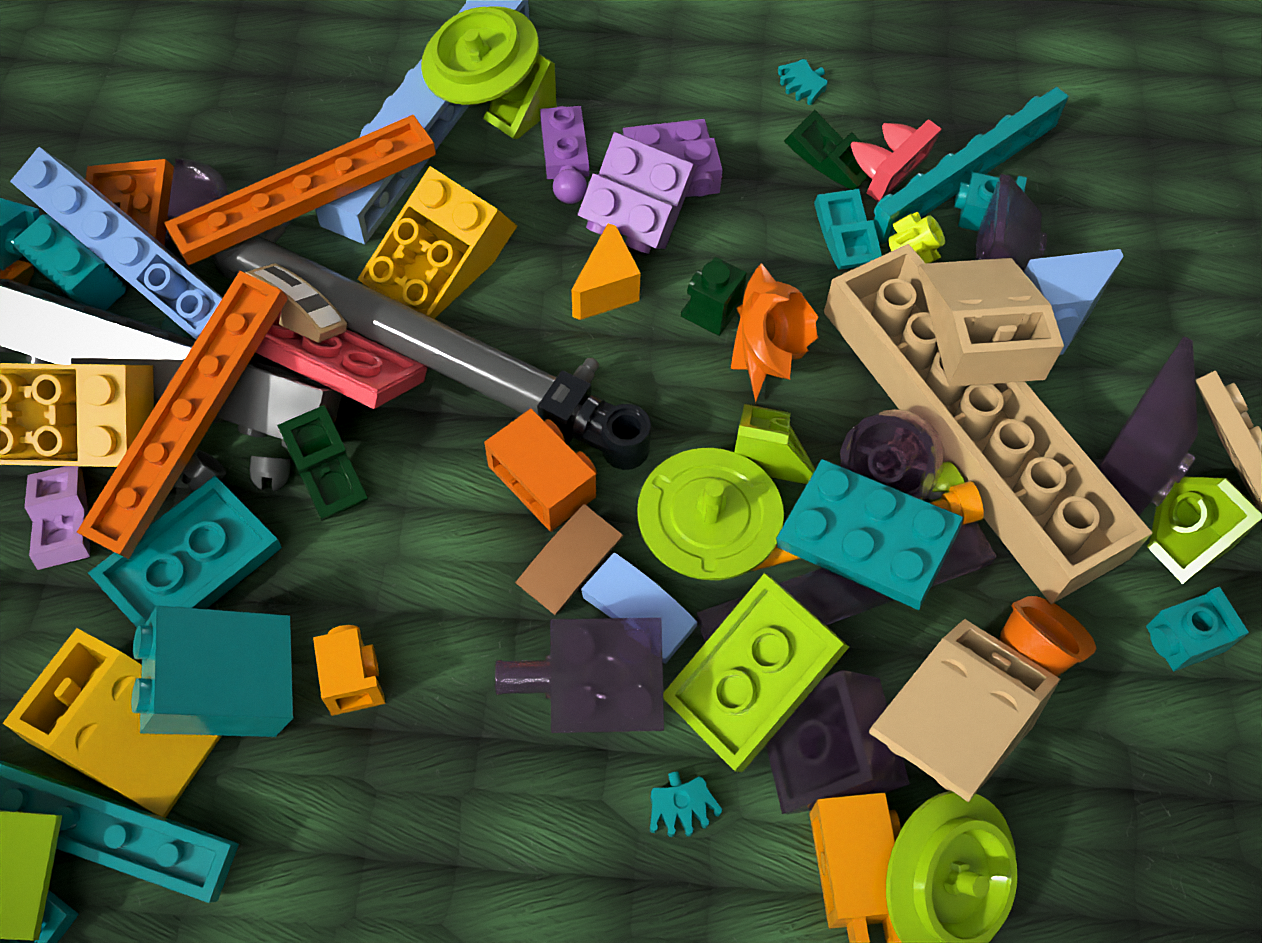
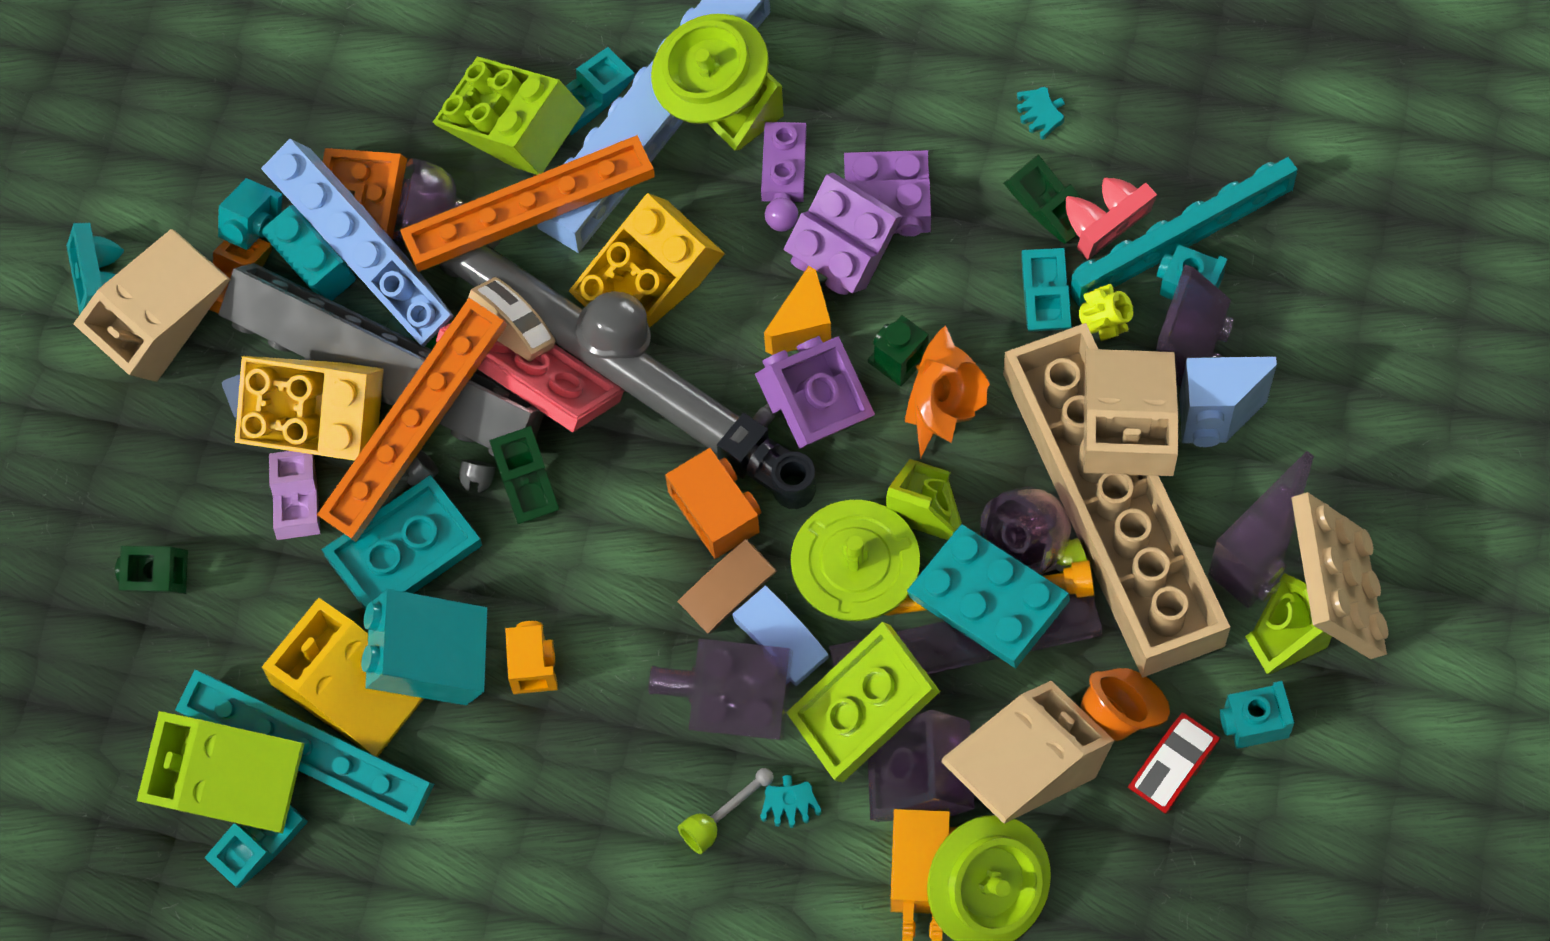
camera: 15 degrees right, 5 degrees up
none -> lime slope [433,56,585,175]
none -> teal slope [565,47,635,135]
none -> dark grey helmet [575,291,651,359]
none -> hinge [677,768,774,854]
none -> medium lavender plate [755,336,875,449]
none -> slope [1127,712,1221,814]

